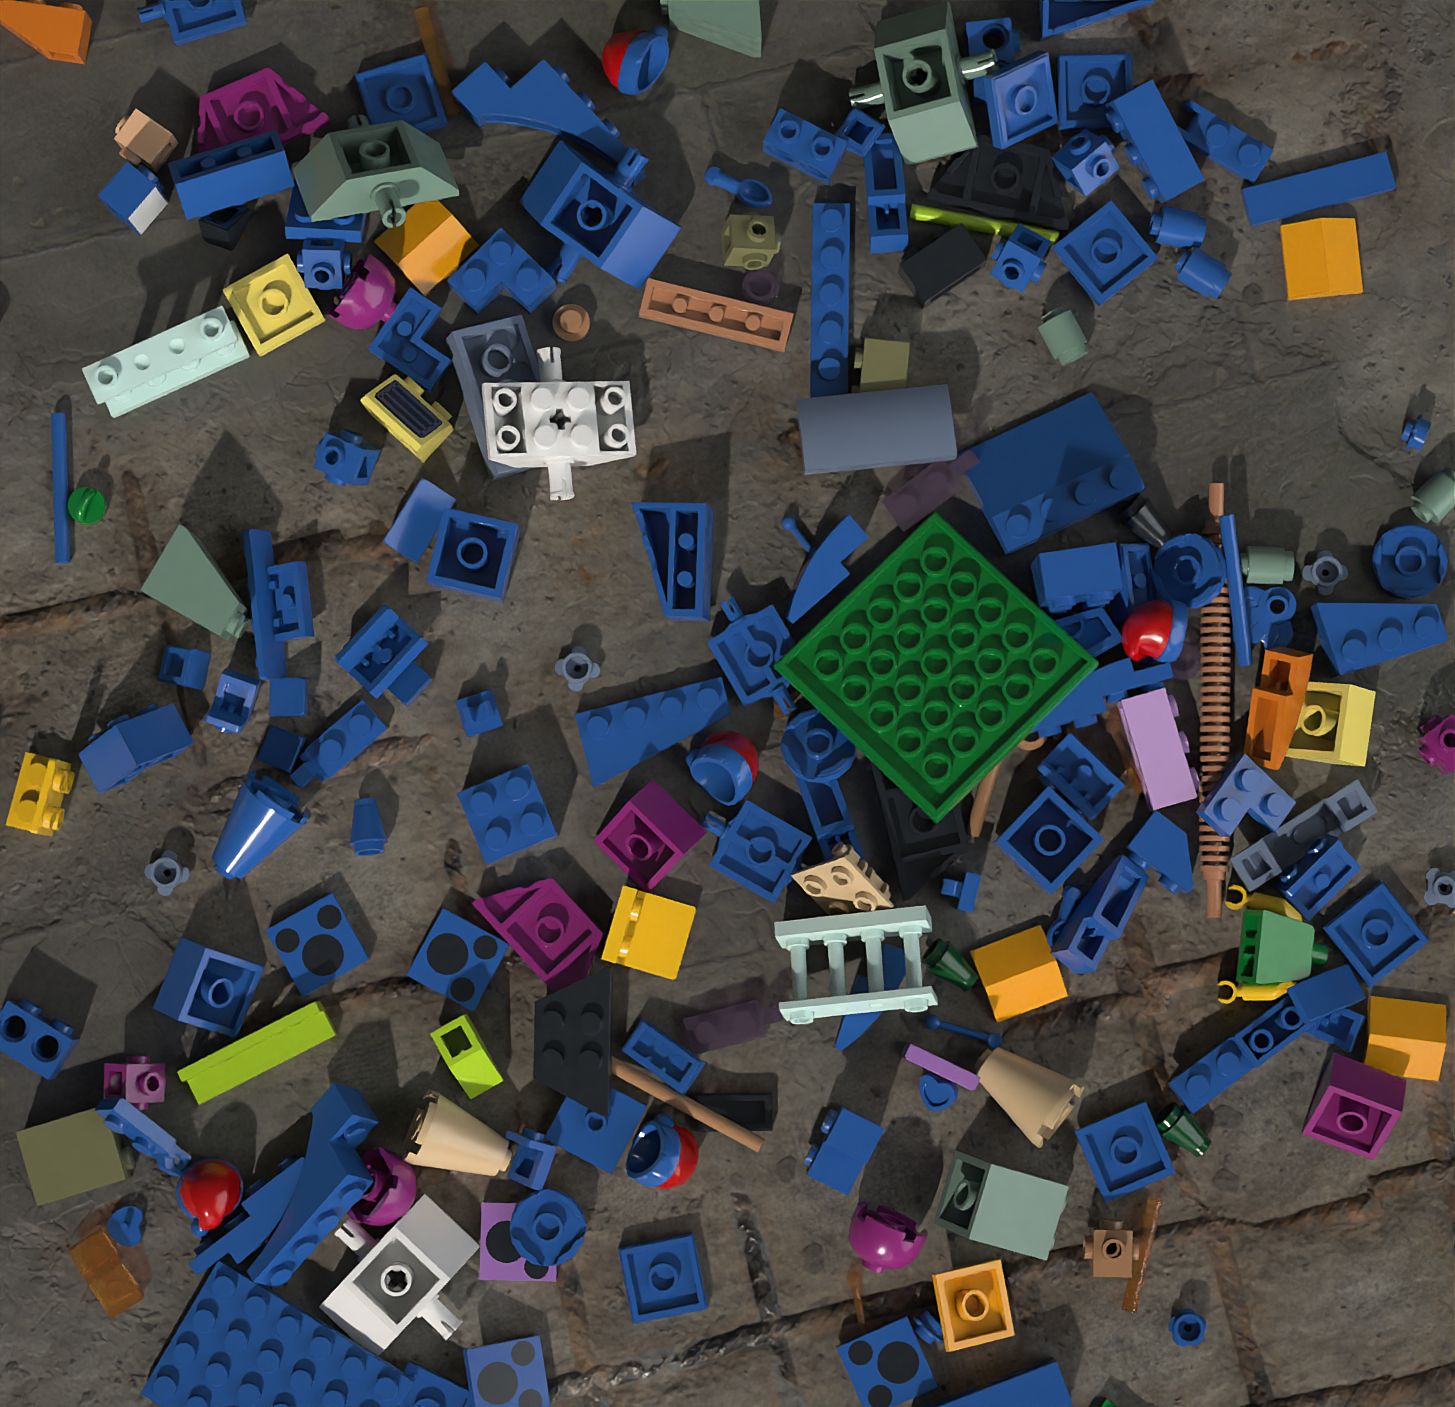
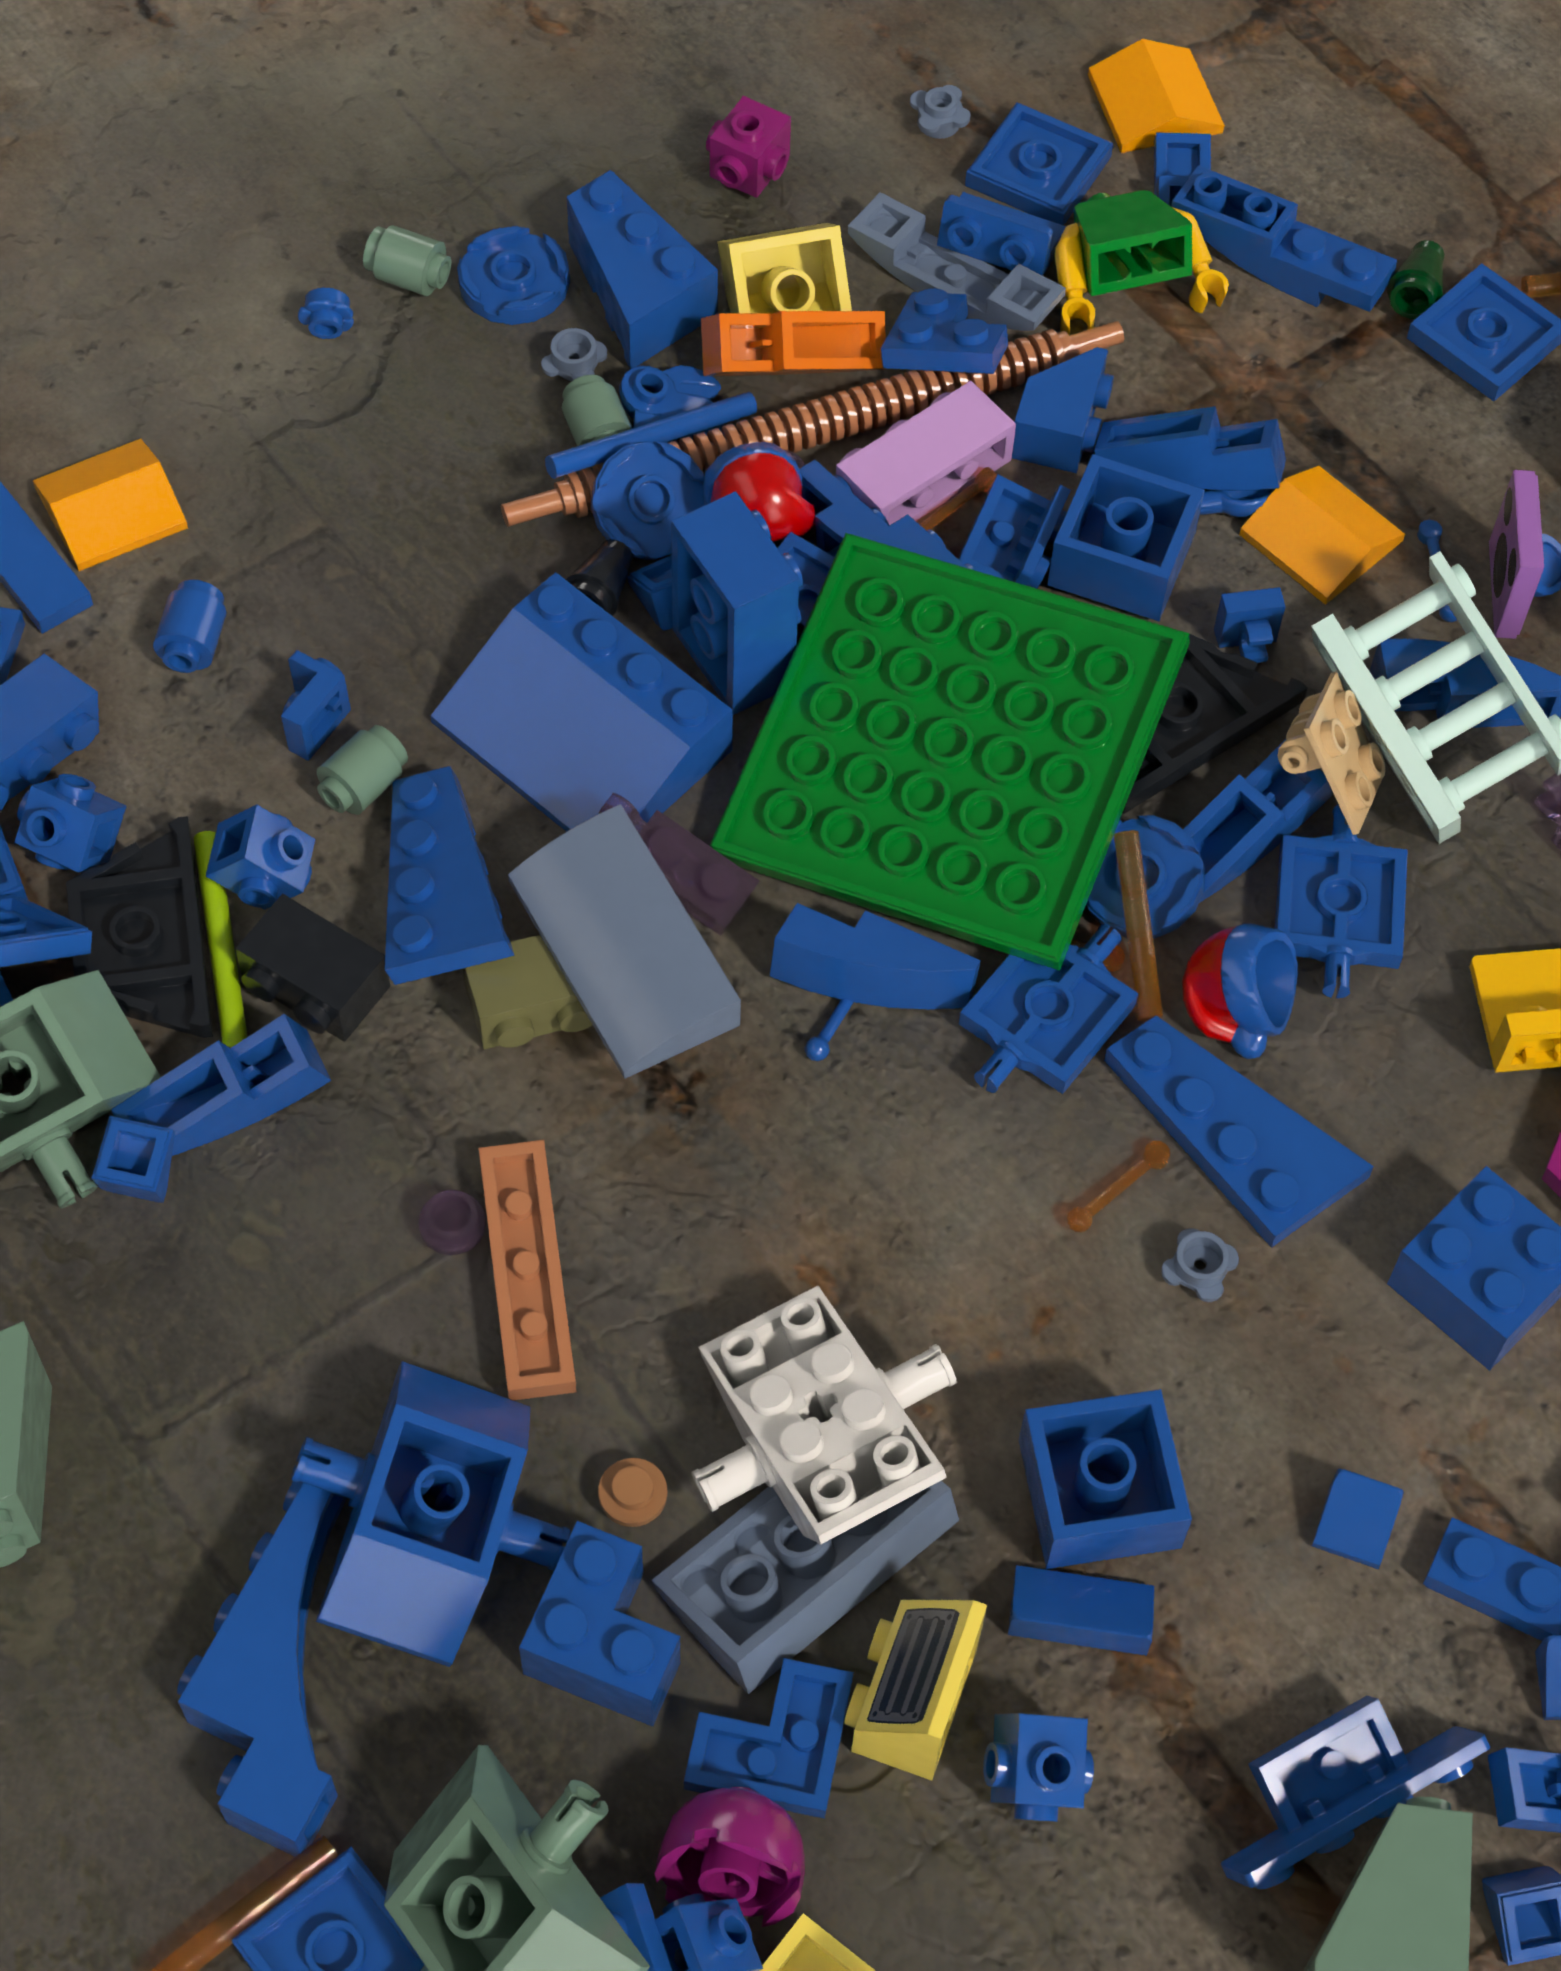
camera: 115 degrees left, 25 degrees down
blue slope [269,677,308,717] -> none
blue bracket [334,605,428,699] -> none
light orange slope [374,200,479,297] -> none
blue tile [455,689,504,738] -> none
magenta slope [594,779,707,893] -> none
blue piece [602,25,669,95] -> none
blue wedge [631,502,714,622] -> none
blue piece [704,166,773,208] -> none
olive brick [721,212,781,270] -> none
blue brick [763,108,847,185] -> none
blue plate [810,203,850,398] -> none
dark green cone [921,938,979,992] -> none
tan cone [974,1047,1084,1148] -> none
blue plate [1052,200,1158,307] -> none
blue brick [1148,206,1207,250] -> none
blue slope [1286,964,1366,1024] -> none
magenta slope [1302,1053,1407,1160] -> none
none -> blue bracket [281,650,351,761]
none -> blue wing [385,766,515,985]
none -> clear orange hinge [1067,1141,1170,1232]
none -> clear orange bar [1114,830,1164,1021]

